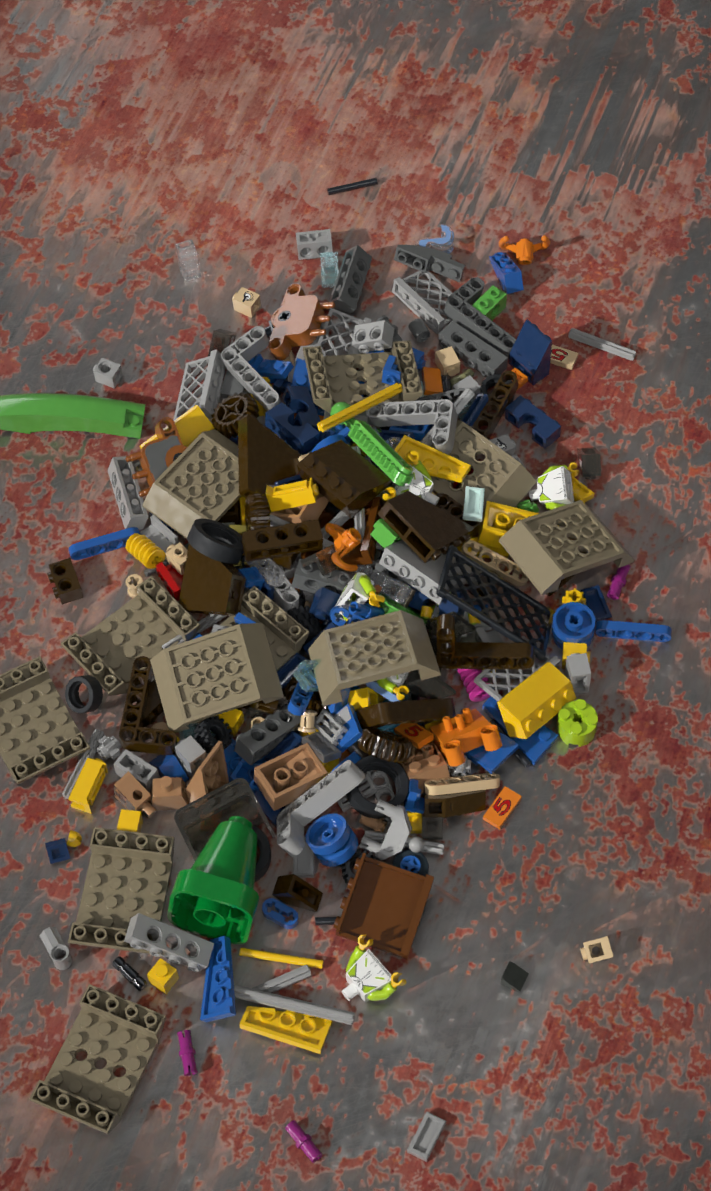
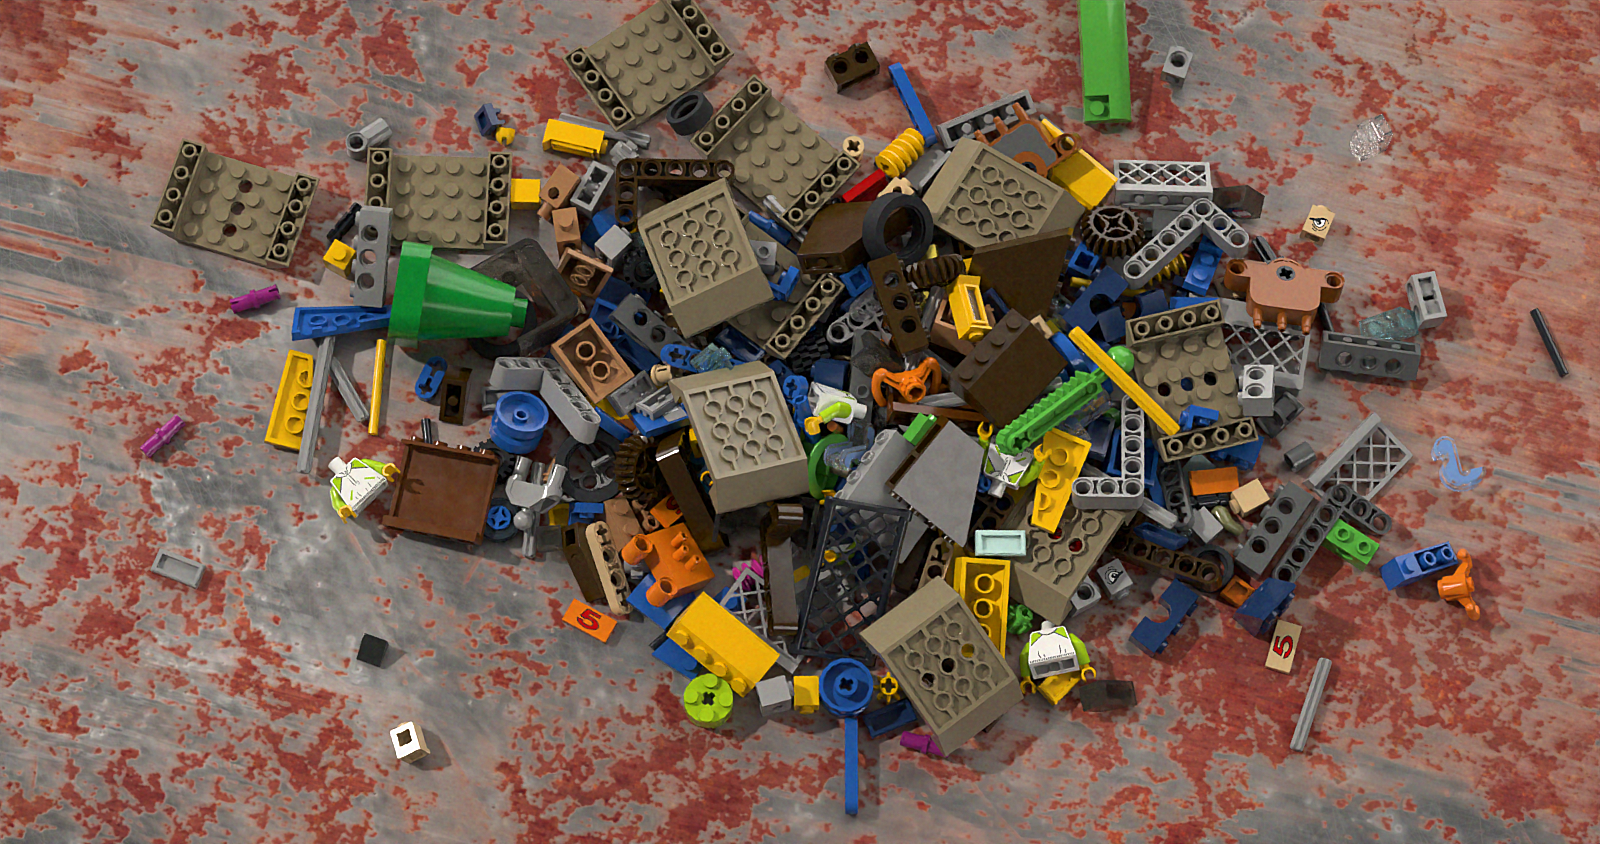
camera: 80 degrees right, 15 degrees up
dark grey slope [394,245,466,282] -> none

